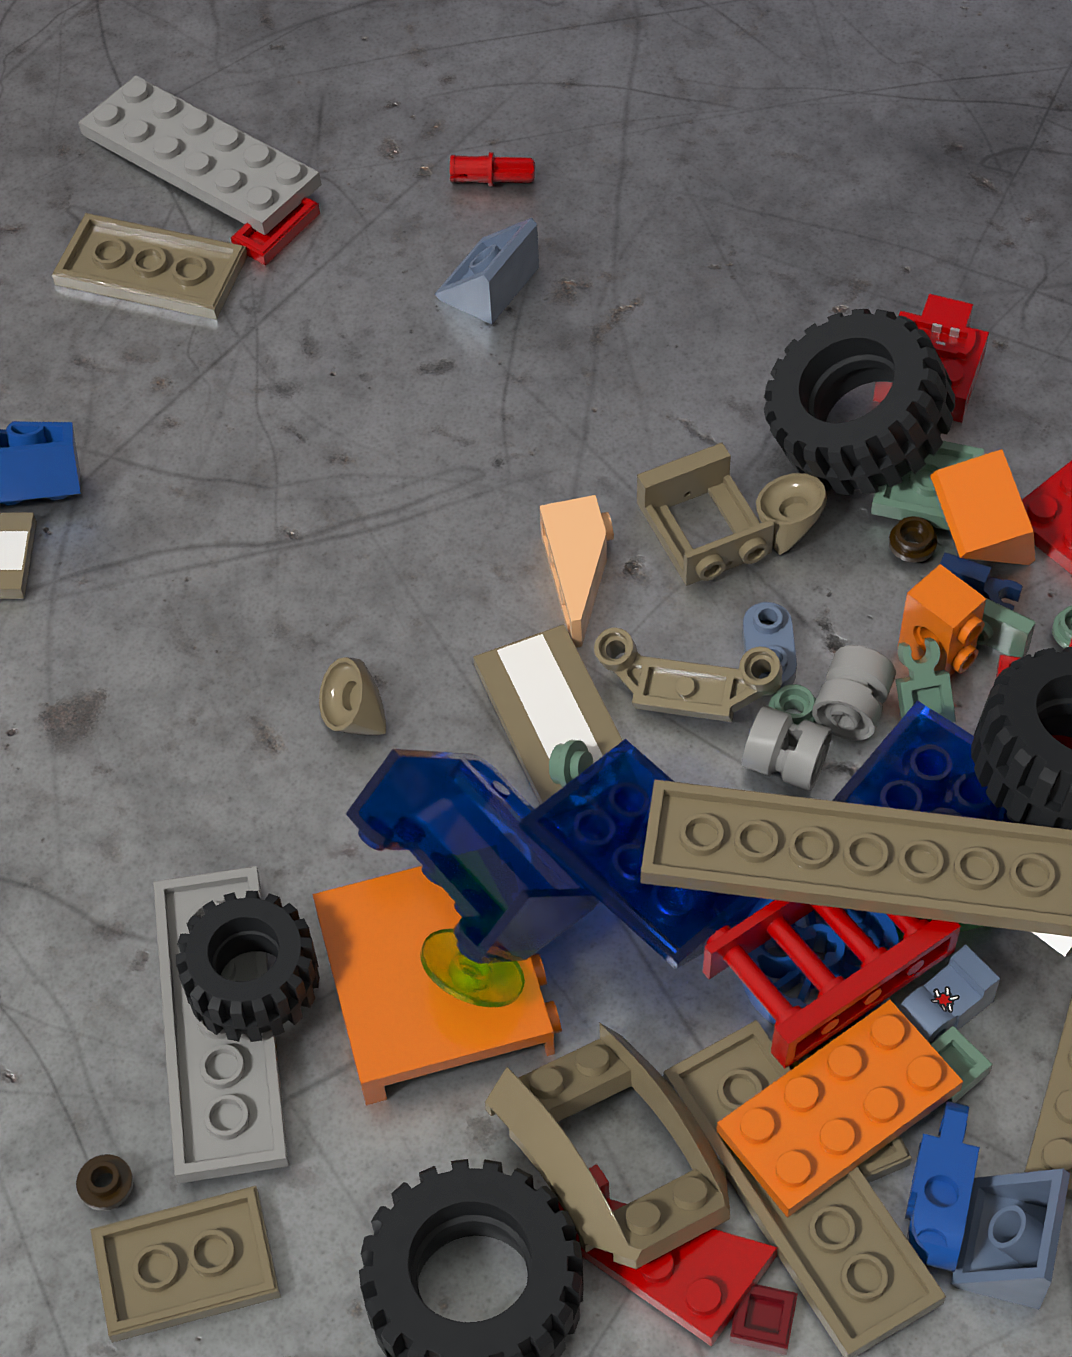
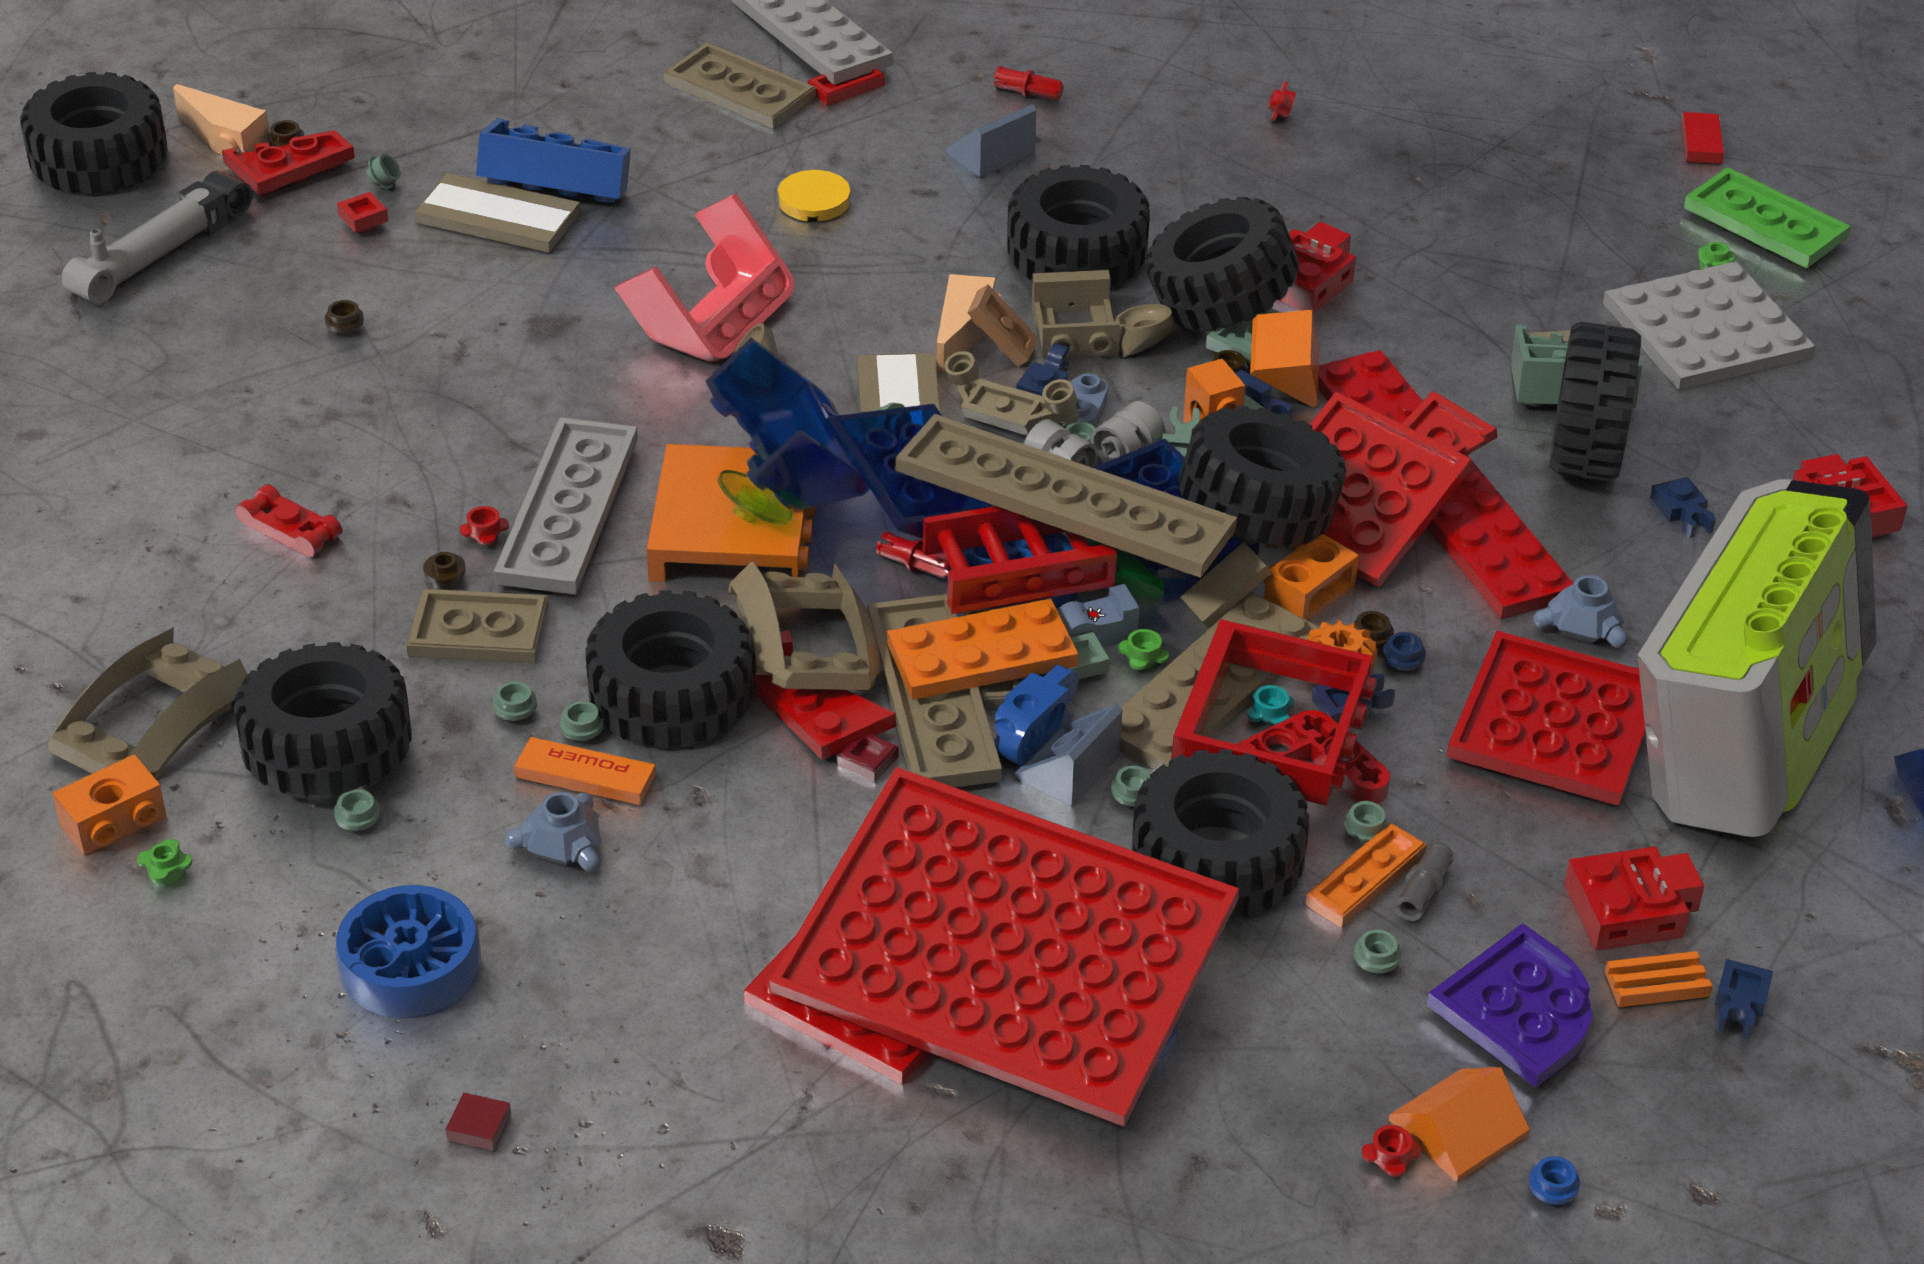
camera: 15 degrees right, 15 degrees down
black tyre [176,891,320,1042] -> none
none -> red plate [459,506,509,545]
none -> coral windscreen [614,193,794,362]
none -> yellow tile [778,170,851,221]
none -> red axle [876,531,952,579]
none -> medium nougat plate [967,284,1038,367]
none -> black tyre [1007,165,1150,287]
none -> dark blue plate [1016,343,1069,396]
none -> bright green plate [1119,629,1169,670]
none -> red plate [1267,81,1296,122]

